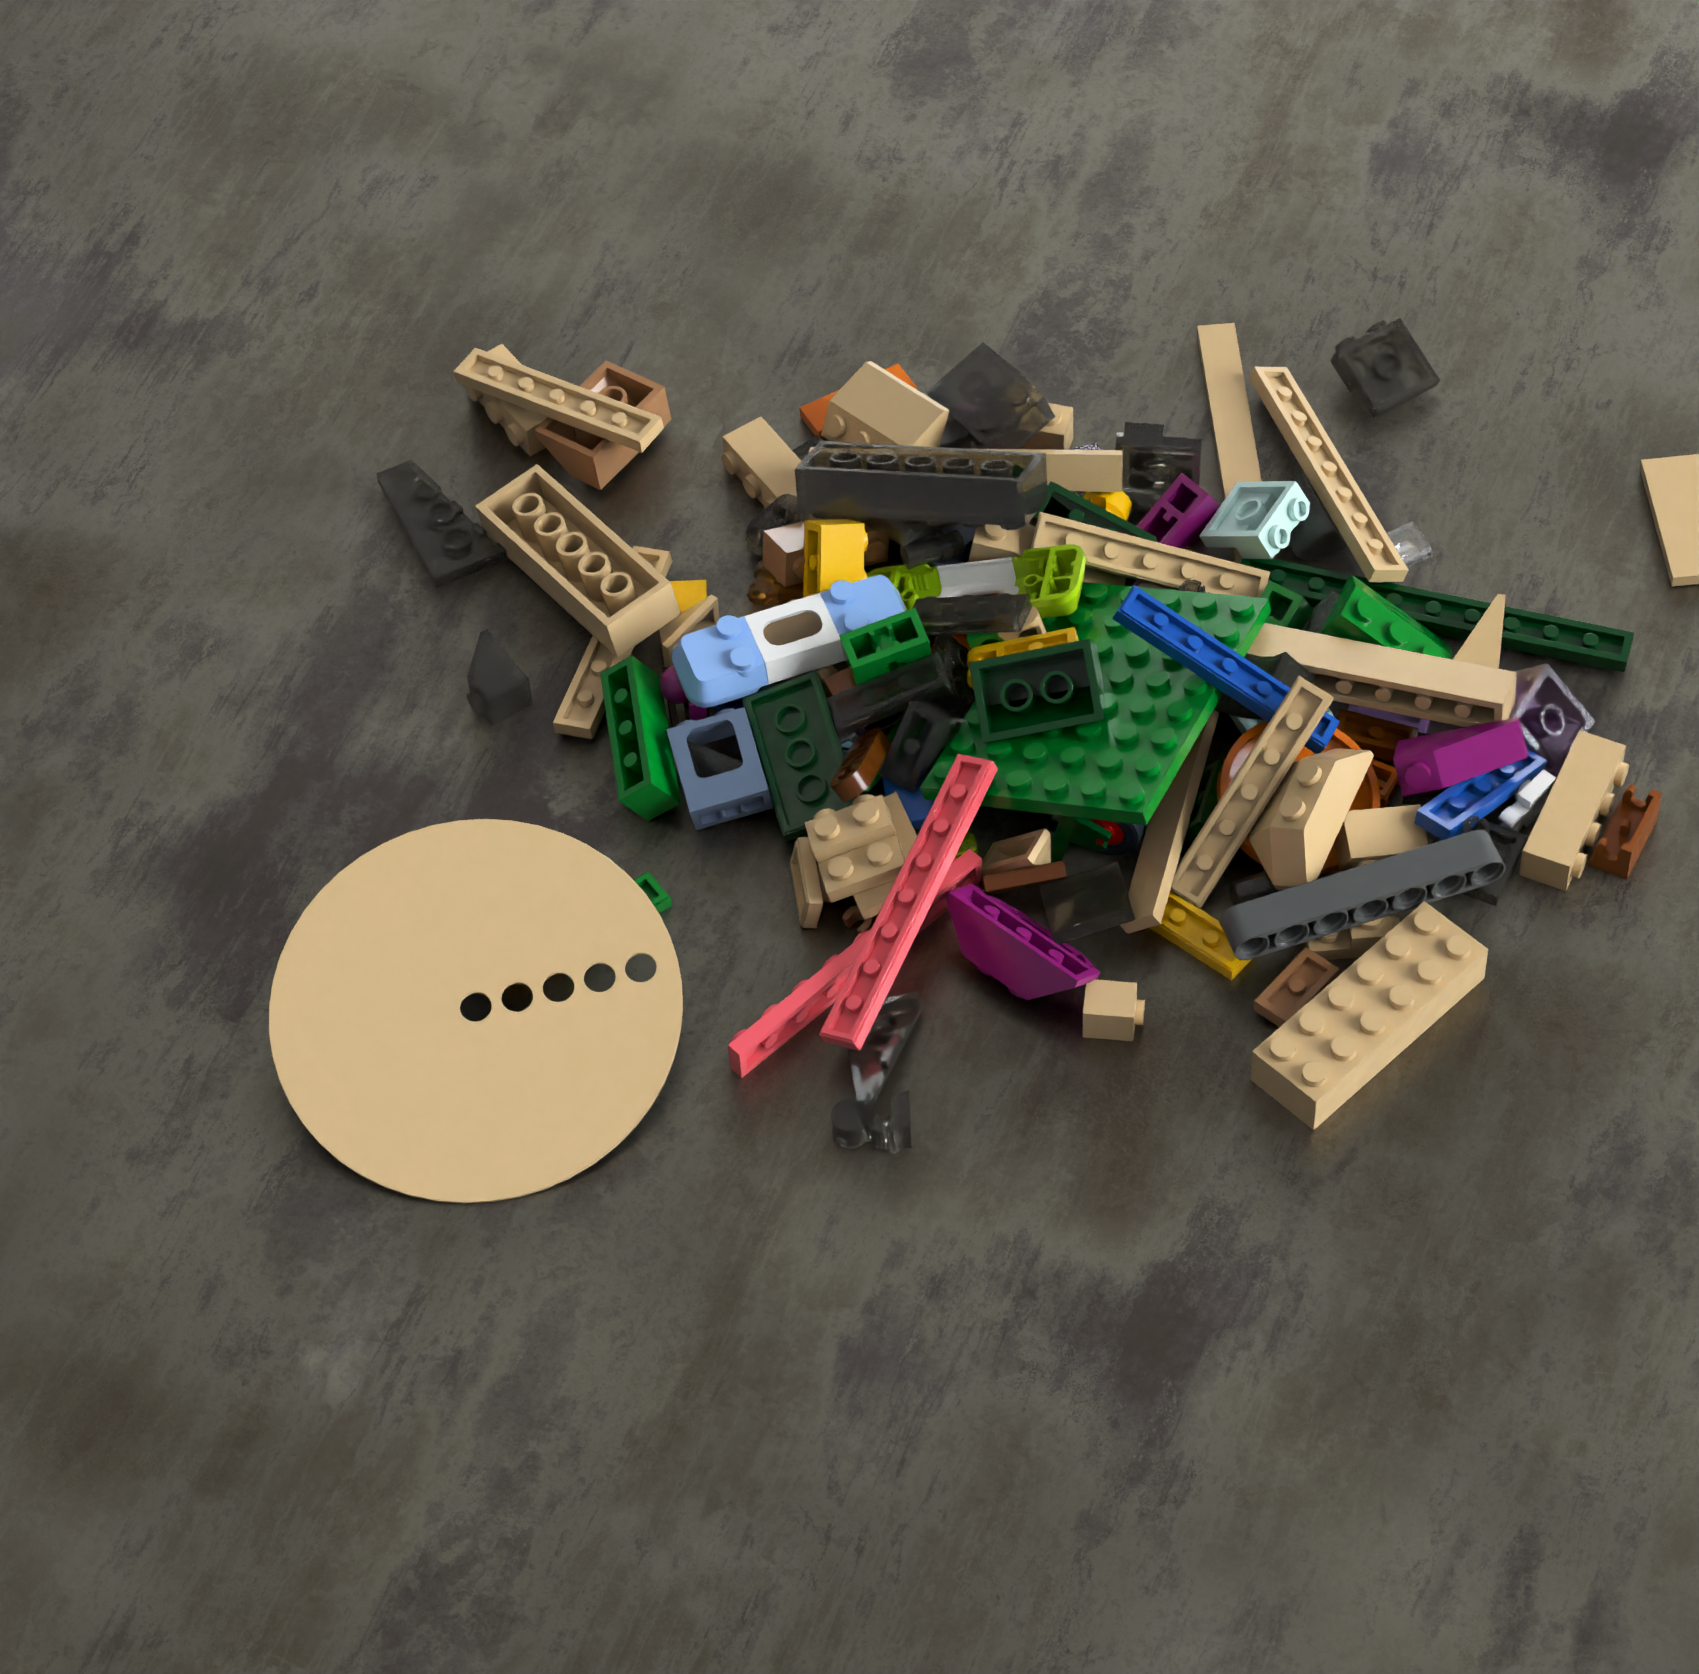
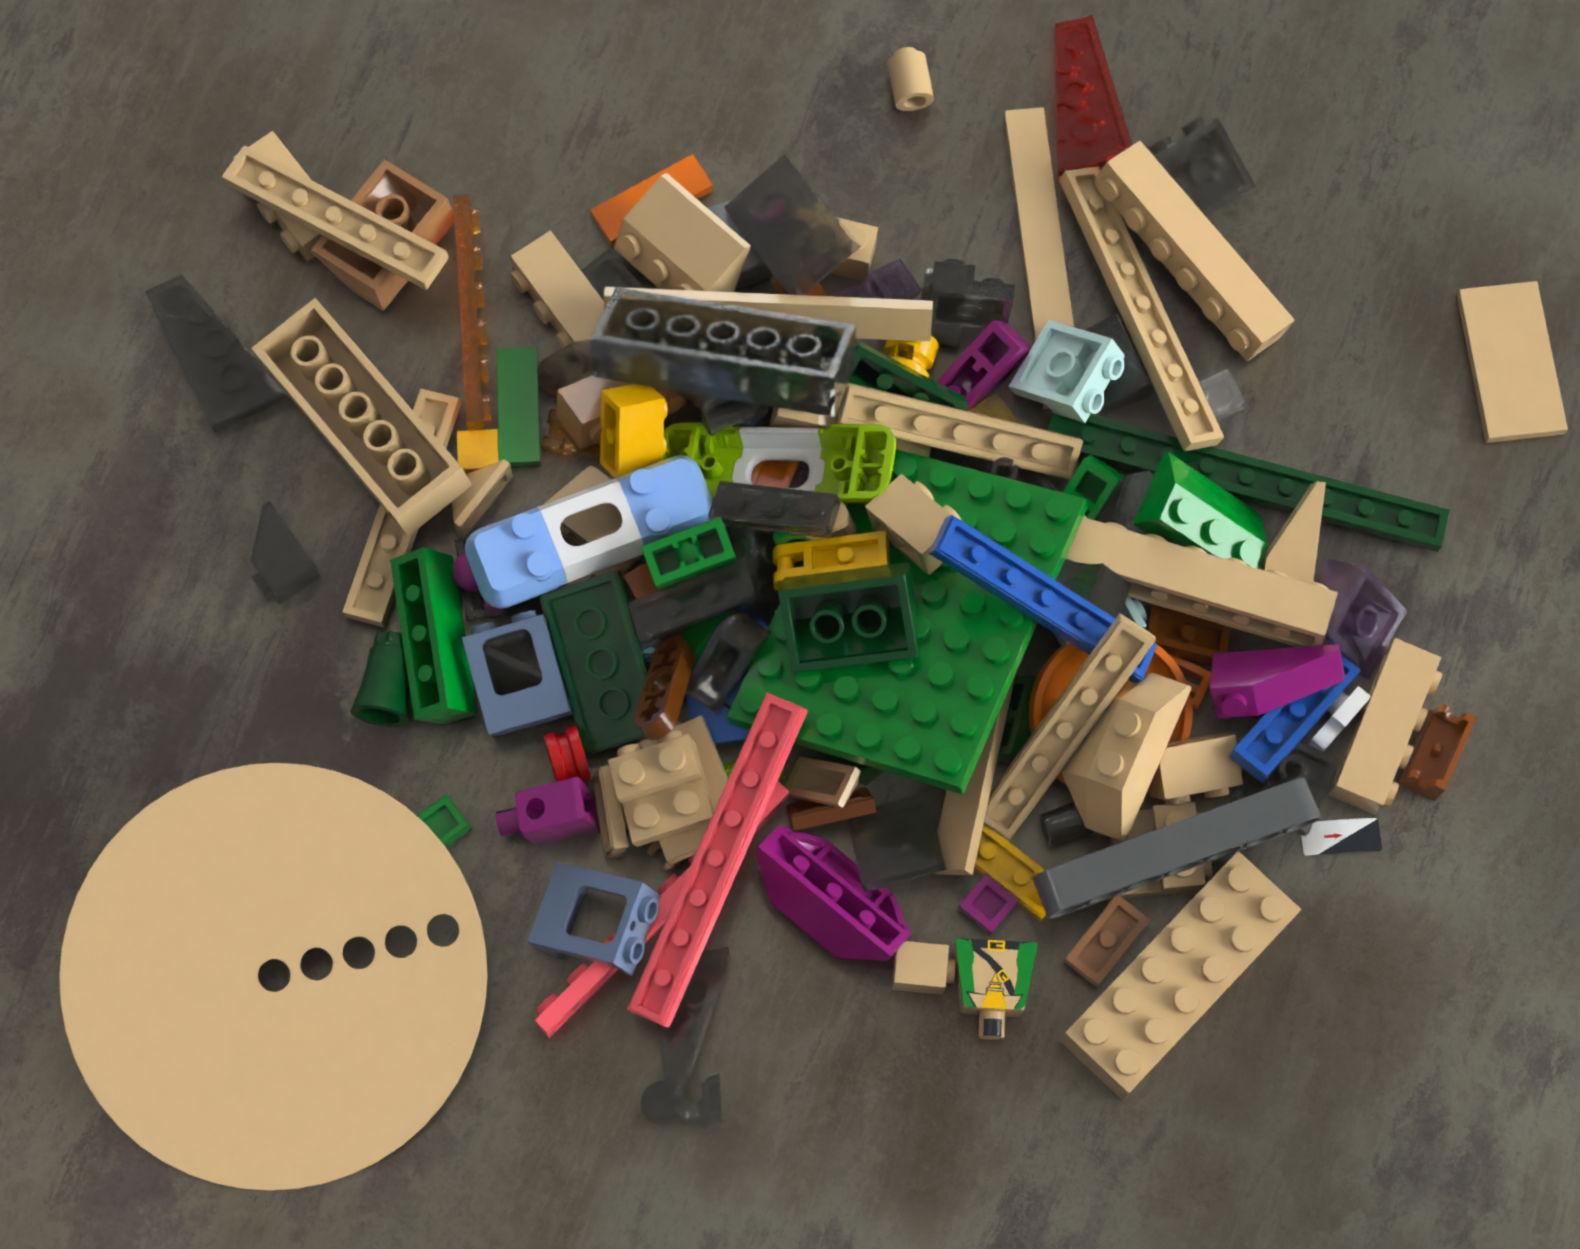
camera: 10 degrees left, 20 degrees up
none -> dark green plant [350,631,410,727]
none -> clear orange plate [453,195,492,430]
none -> green tile [496,347,541,467]
none -> magenta torso [496,777,600,844]
none -> sand blue window [527,862,661,976]
none -> red wheel [543,725,592,783]
none -> tan brick [865,474,961,575]
none -> tan brick [887,47,934,111]
none -> torso [952,938,1037,1040]
none -> magenta plate [958,874,1019,935]
none -> clear red wing [1053,15,1132,177]
none -> tan brick [1093,141,1295,362]
none -> sticker [1300,818,1382,856]

